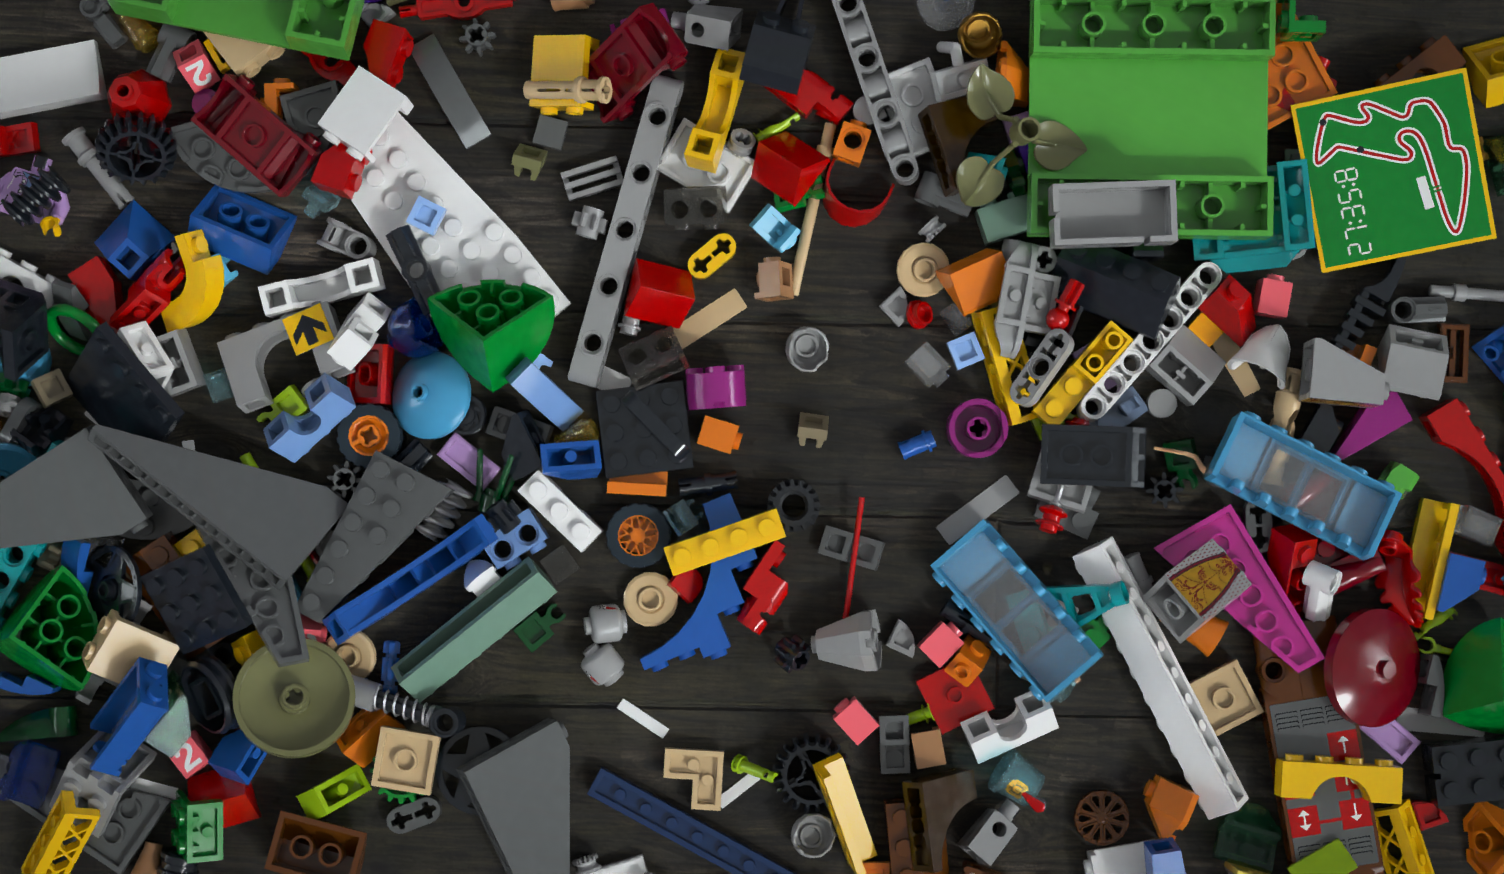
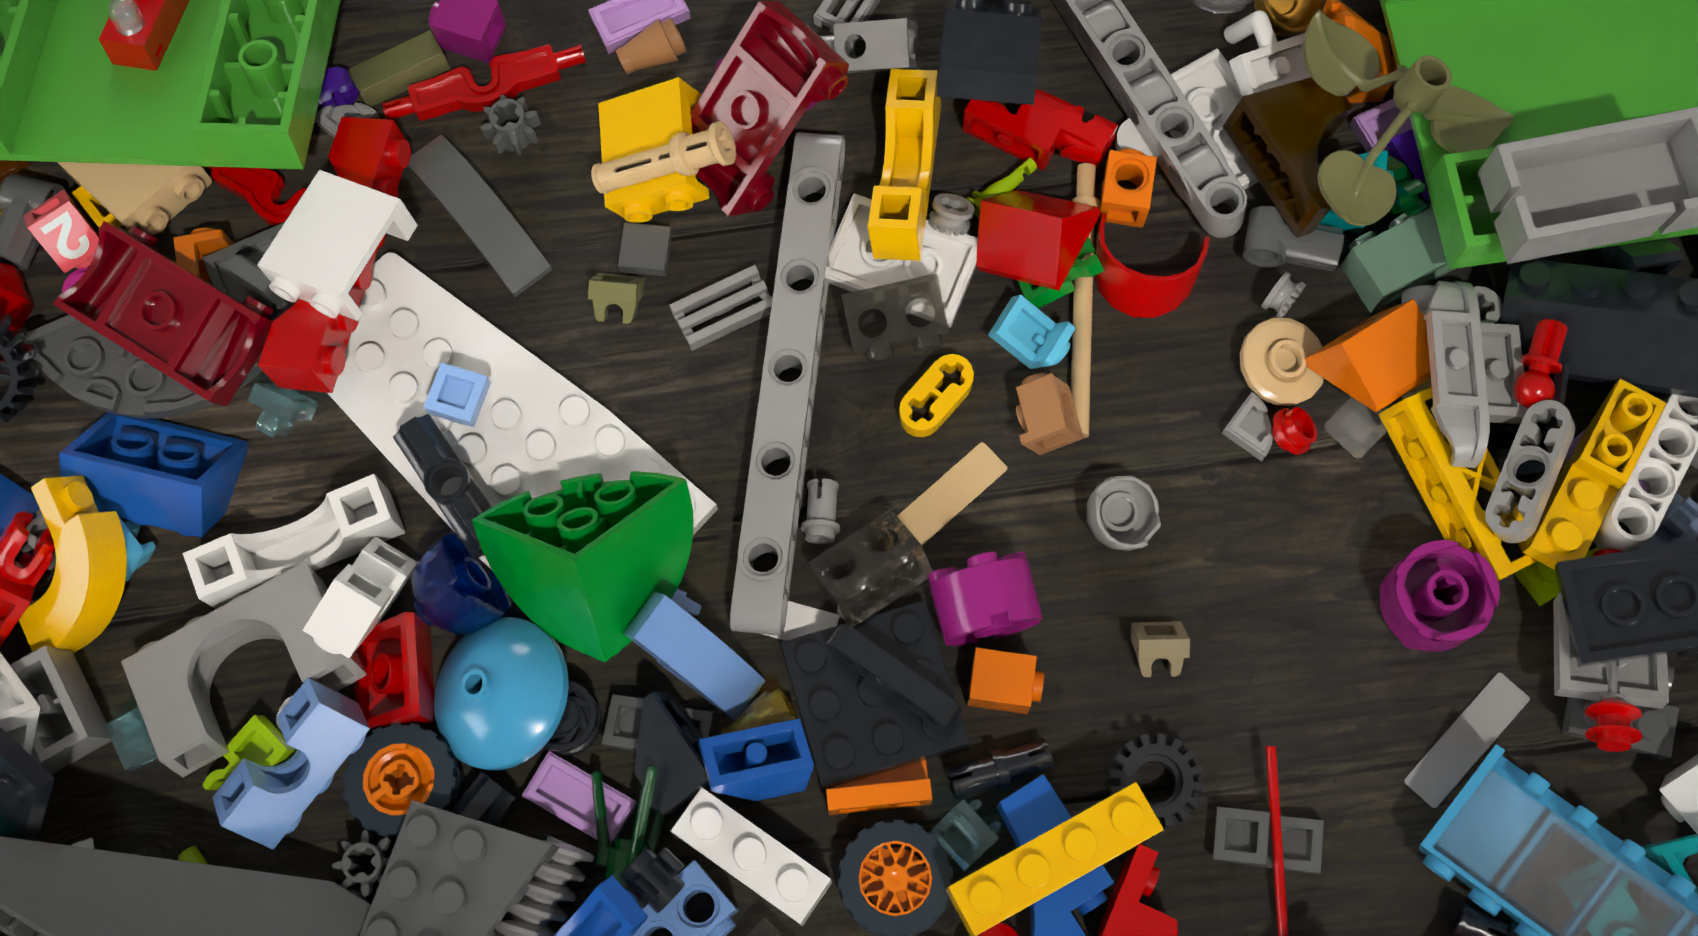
camera: 10 degrees left, 15 degrees down
yellow sticker [282,303,334,356] -> none
light grey piece [316,217,377,261] -> none
light grey gear [571,205,609,240] -> none
red slope [623,258,695,329] -> none
blue pin [898,430,937,460] -> none
clear brick [904,341,951,388] -> none
light blue tile [946,332,985,370] -> none
none -> dark grey tile [225,254,285,309]

